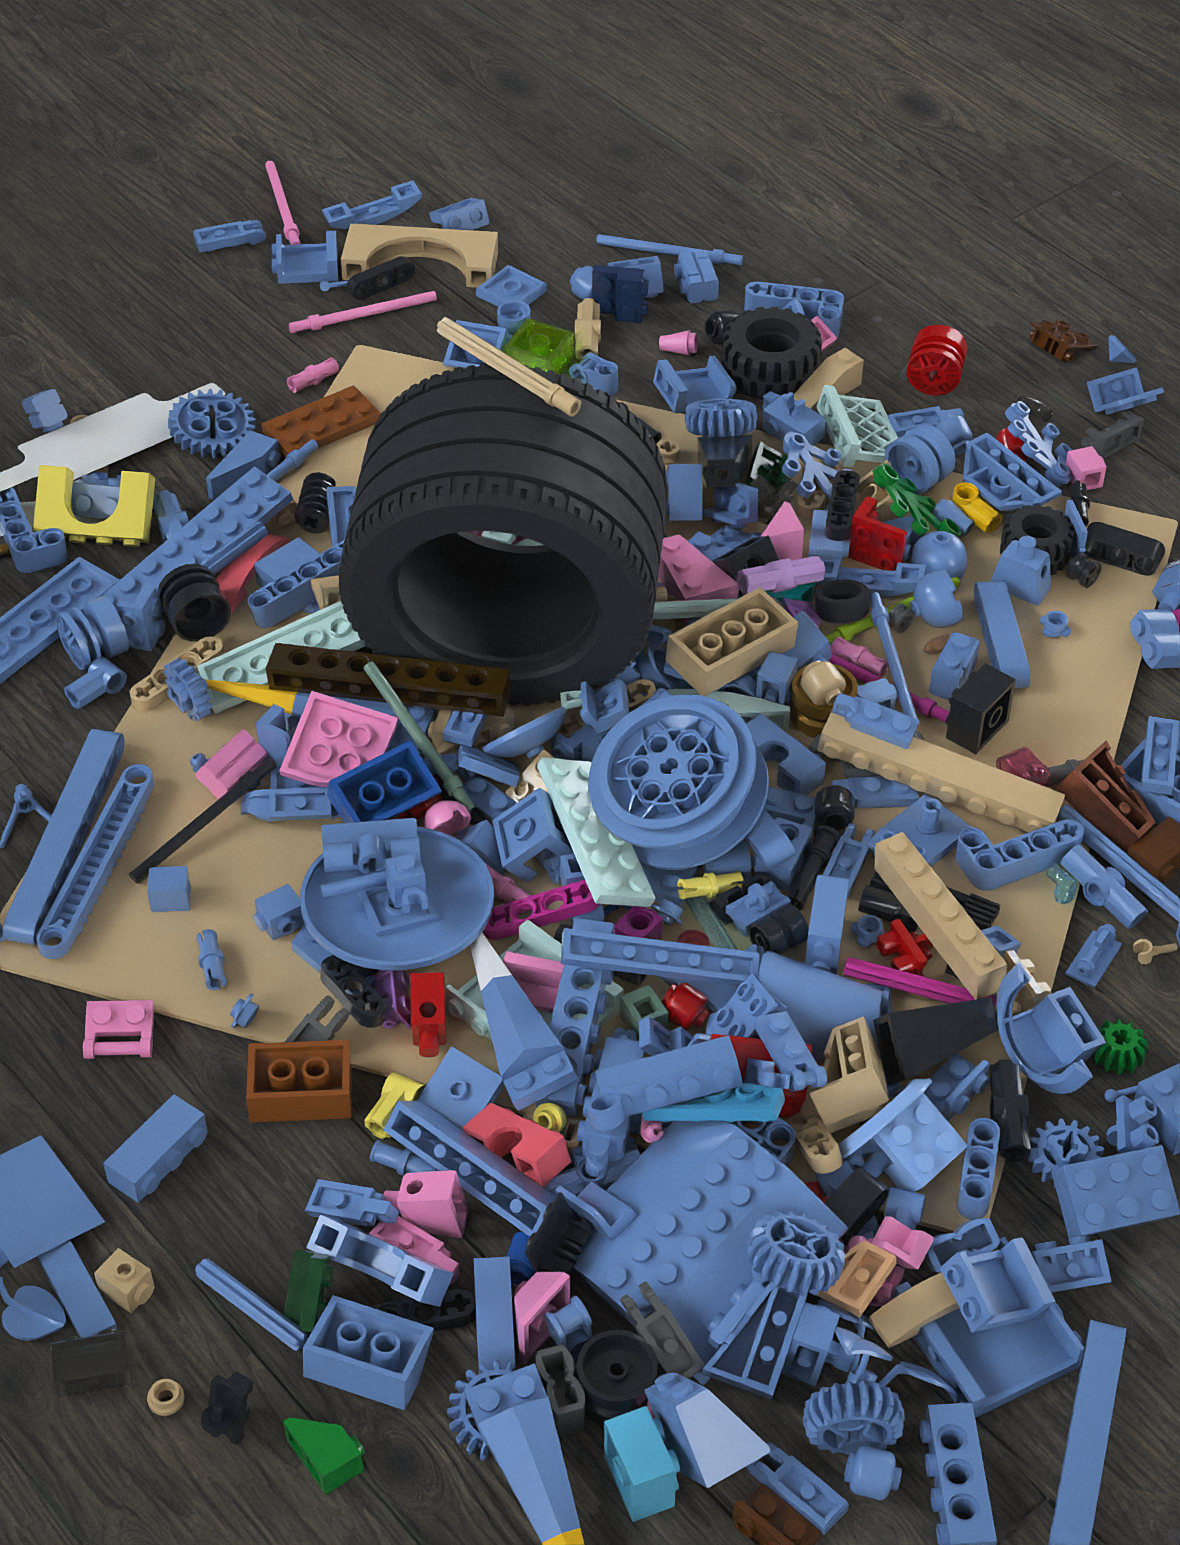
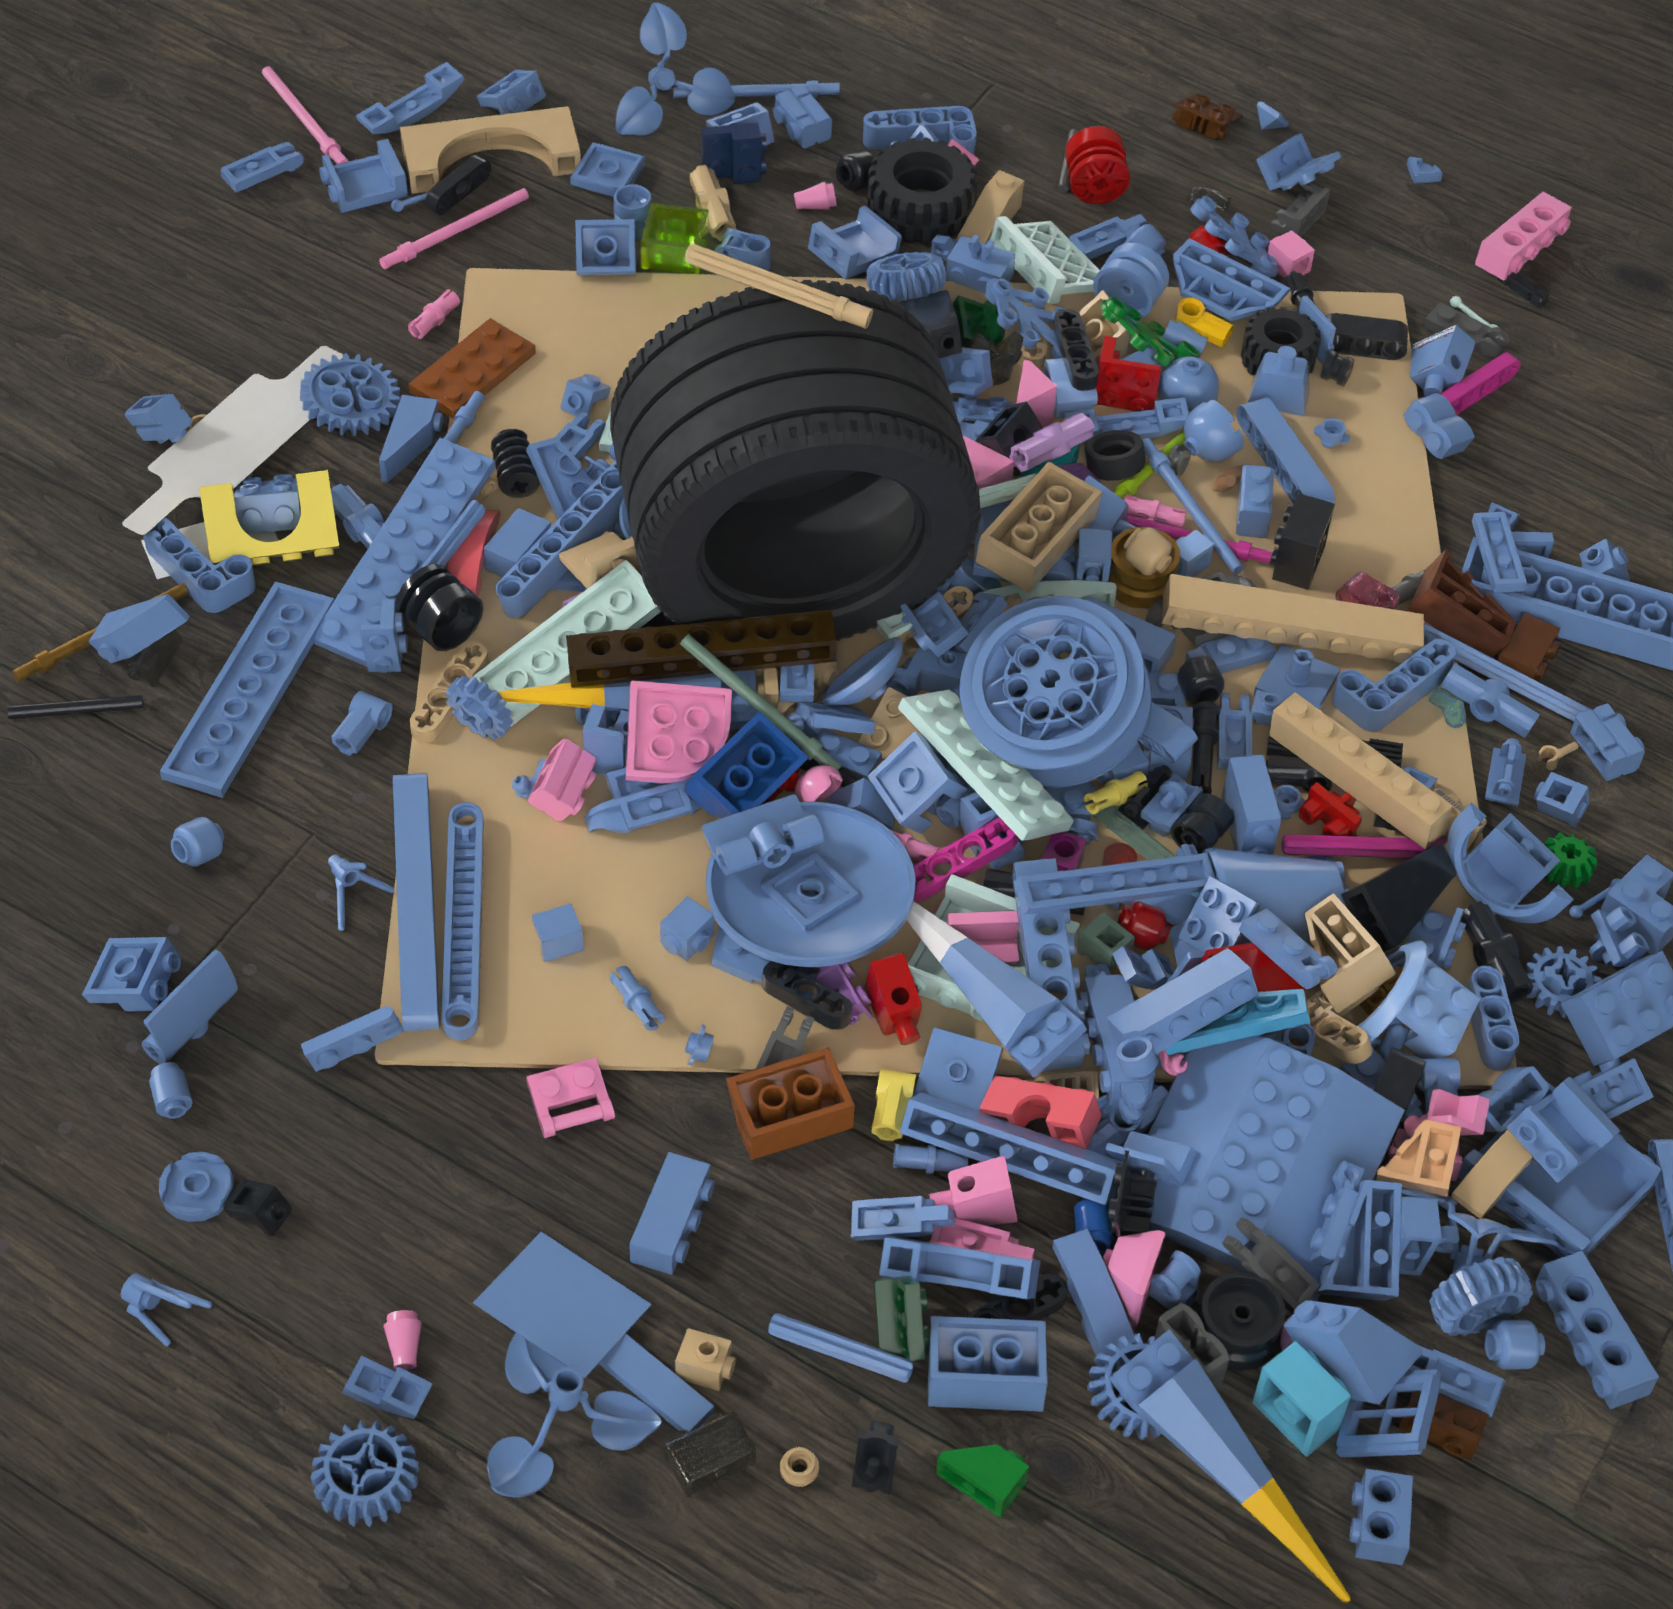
camera: 20 degrees left, 5 degrees up
medium blue wheel [56,595,129,670] -> none
black bar [129,758,277,883] -> none
medium blue bar [320,870,387,898] -> none
medium blue brick [385,852,428,914] -> none
light yellow plate [533,1102,567,1133] -> none
medium blue head [570,265,593,300] -> none
medium blue plate [744,1058,791,1089] -> none
medium blue gear [747,1211,846,1296] -> none
medium blue hinge [832,693,920,749] -> none
none -> medium blue plant [616,2,735,135]
none -> medium blue piece [1336,1369,1441,1457]
none -> medium blue brick [1534,772,1590,828]

